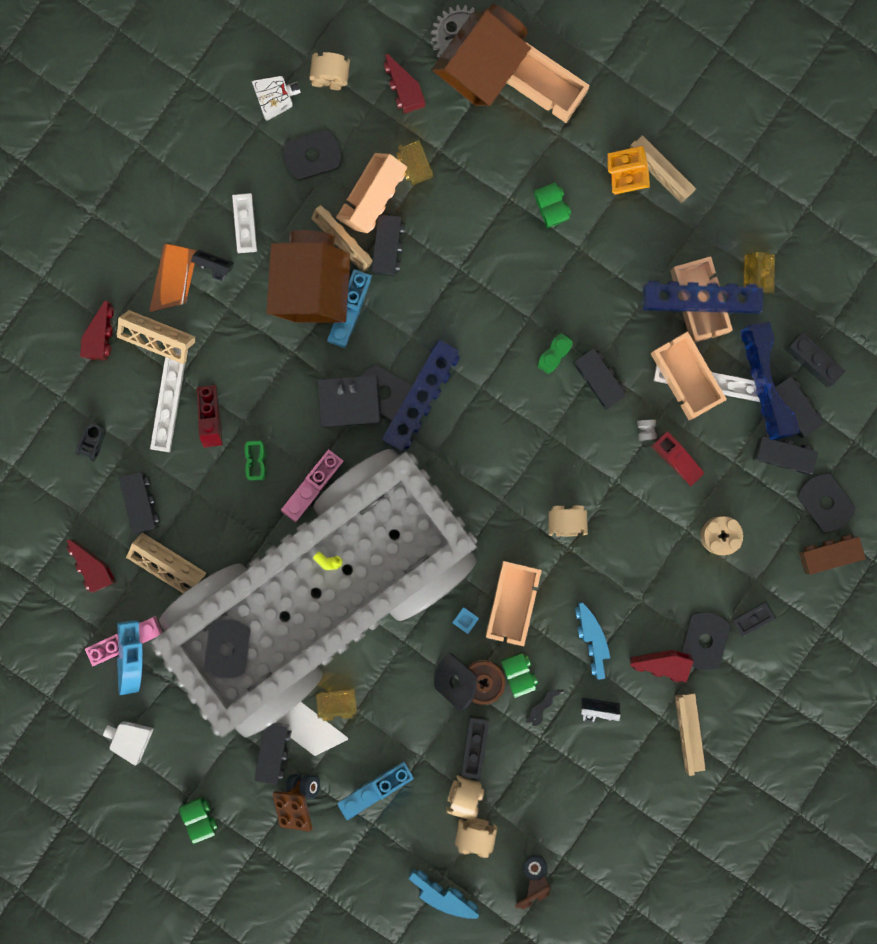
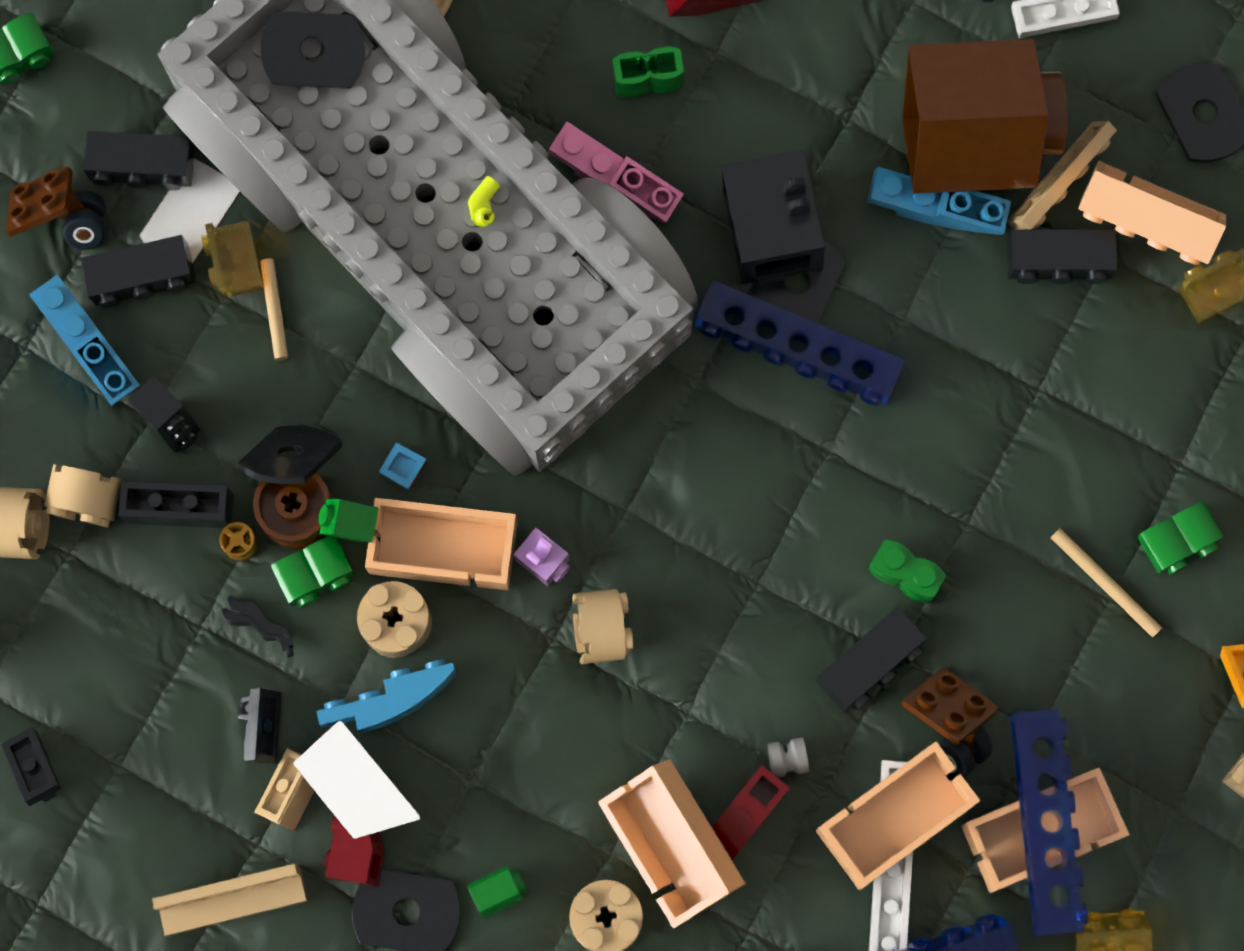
camera: 85 degrees right, 10 degrees down
none -> black hinge [1,727,62,806]
none -> black brick [81,235,196,308]
none -> black brick [127,376,201,453]
none -> pearl gold wheel [219,522,259,561]
none -> tan slope [255,748,315,831]
none -> tan bar [260,259,288,361]
none -> white sticker [294,721,420,838]
none -> green brick [318,499,379,543]
none -> tan brick [357,581,432,658]
none -> green brick [467,866,528,920]
none -> lavender brick [513,528,570,587]
none -> light nougat piece [598,759,746,928]
none -> reddish brown plate [902,668,999,781]
none -> tan bar [1051,528,1162,638]

